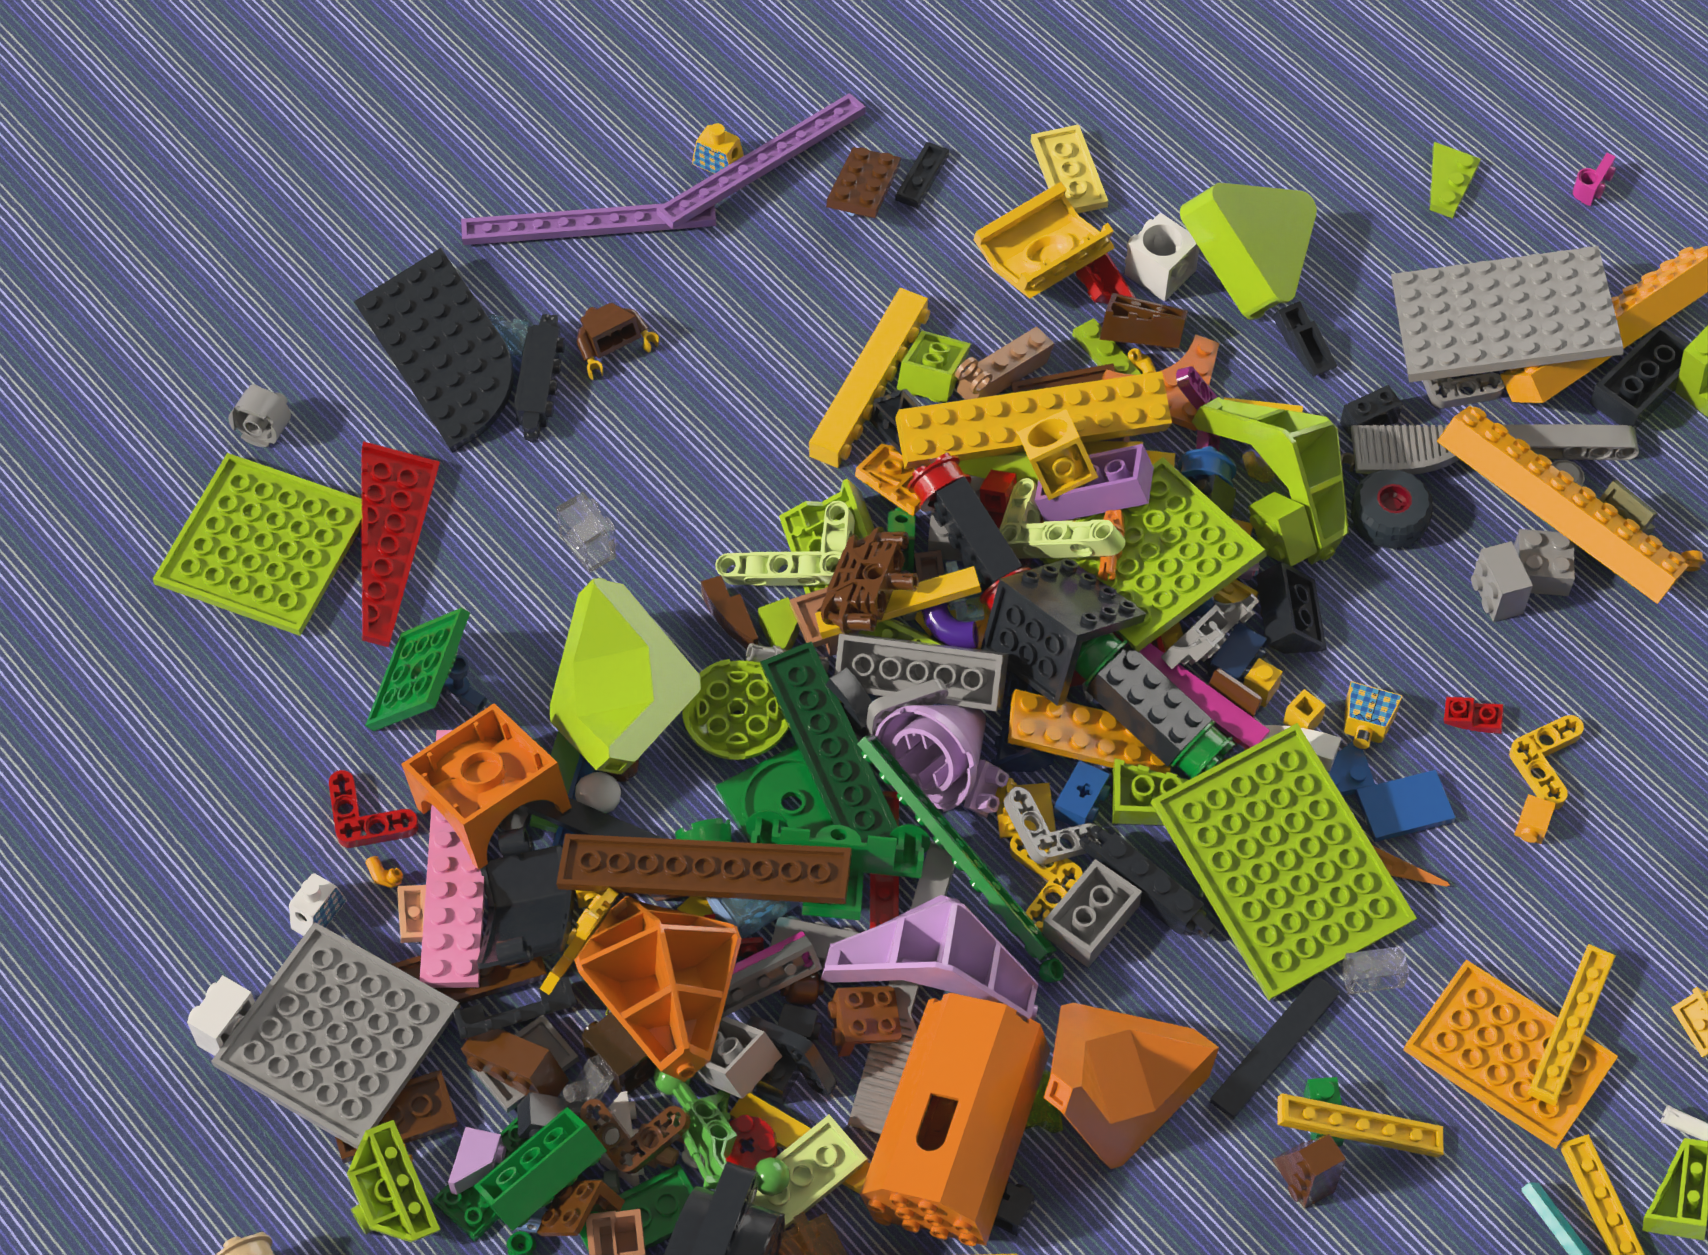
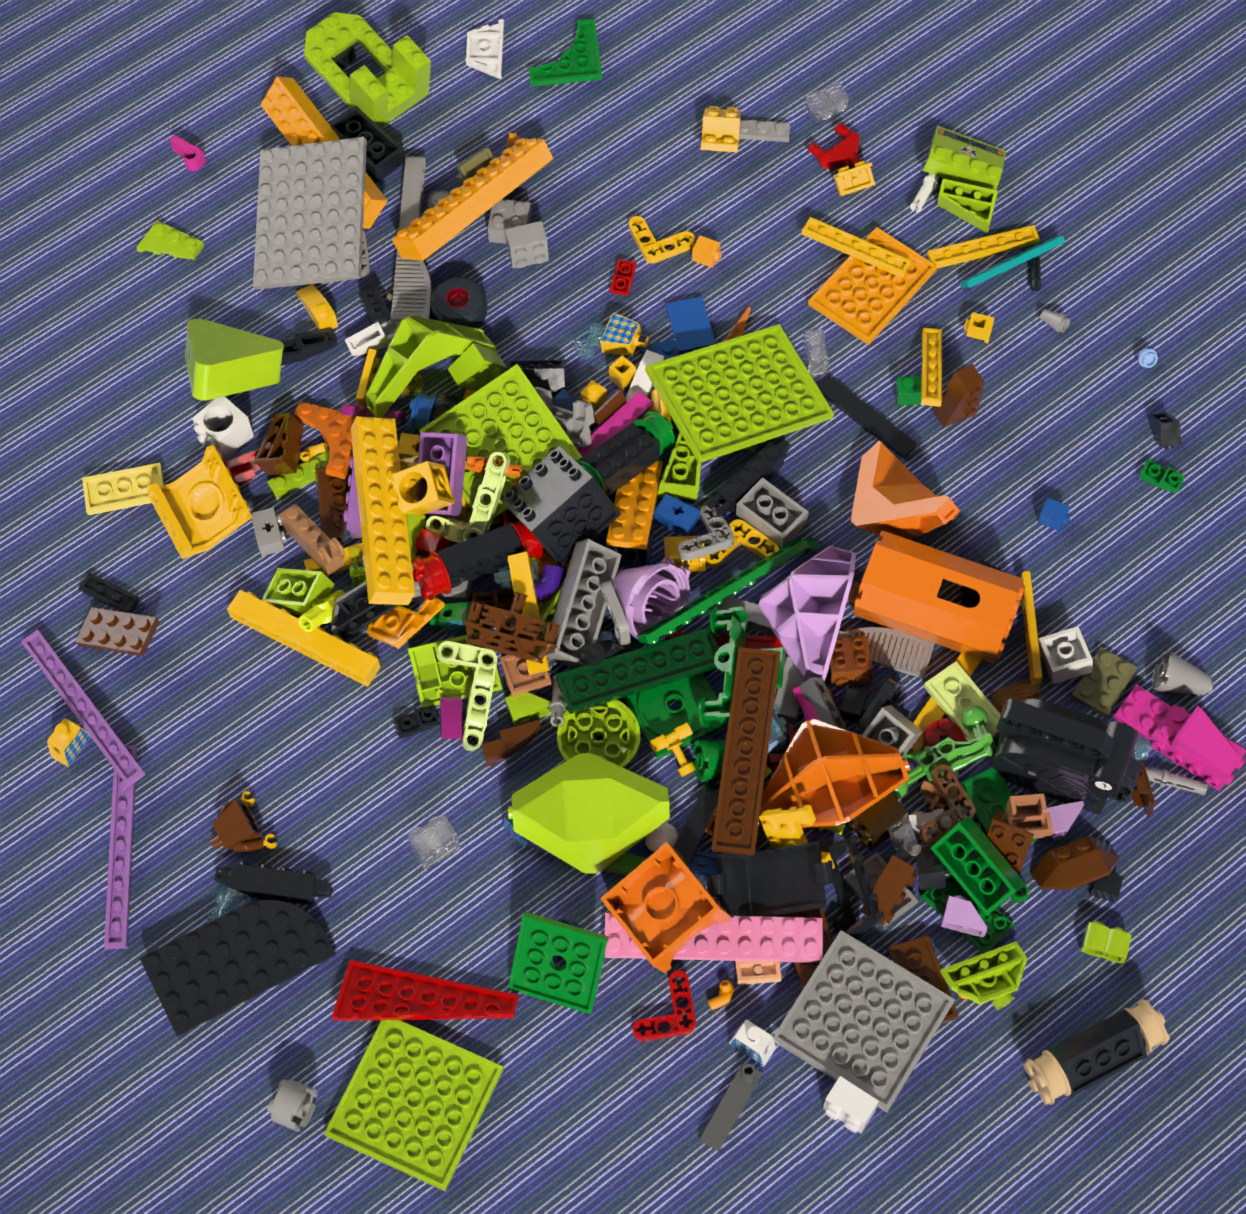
camera: 85 degrees left, 5 degrees up
none -> light grey brick [251,507,287,556]
none -> yellow slope [296,284,338,330]
none -> neon yellow piece [298,590,346,632]
none -> white slope [345,320,400,356]
none -> black slope [393,705,440,739]
none -> magenta slope [441,697,462,739]
none -> clear light blue leg [574,323,606,359]
none -> yellow bar [649,723,696,777]
none -> dark grey piece [700,1062,763,1152]
none -> yellow brick [964,312,995,343]

